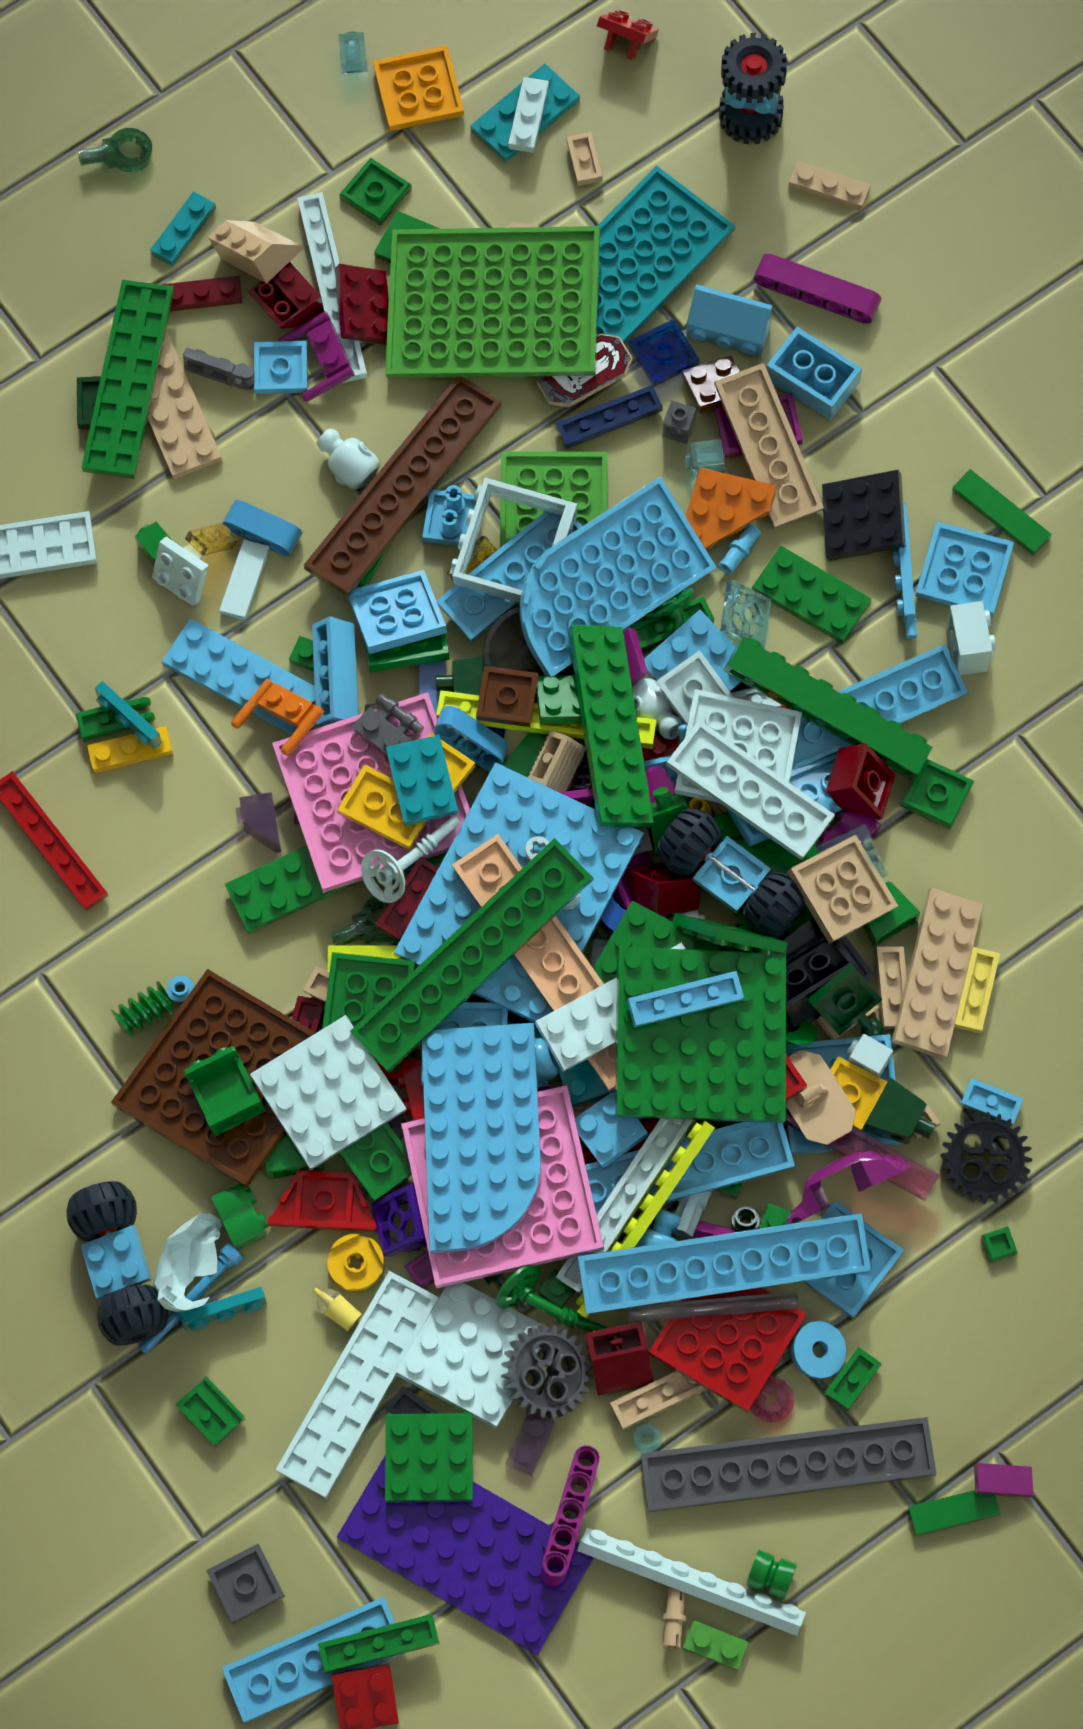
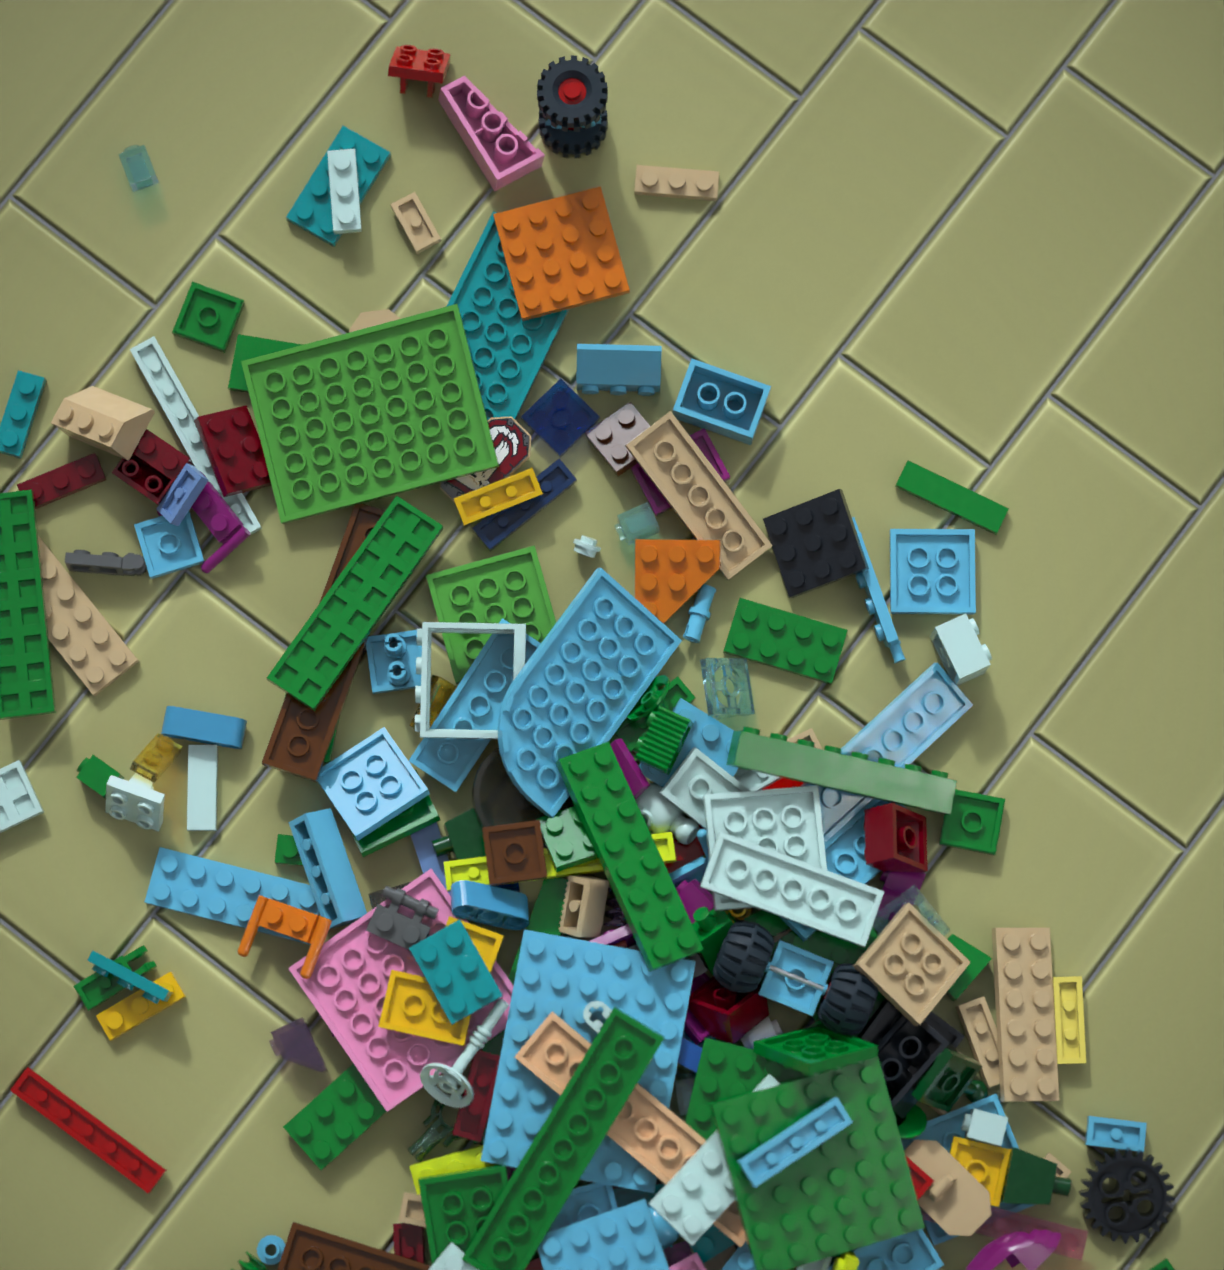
camera: 20 degrees left, 10 degrees up
light aqua piece [317,428,380,490] -> none
light orange plate [373,45,465,131] -> none
dark grey brick [662,400,697,444] -> none
magenta beam [753,254,882,324] -> none
none -> medium blue plate [156,463,209,526]
none -> green plate [267,495,443,711]
none -> bright pink wedge [438,76,545,192]
none -> yellow plate [453,467,543,525]
none -> orange plate [493,186,630,321]
none -> light aqua plate [573,535,601,558]
none -> green brick [634,706,693,775]

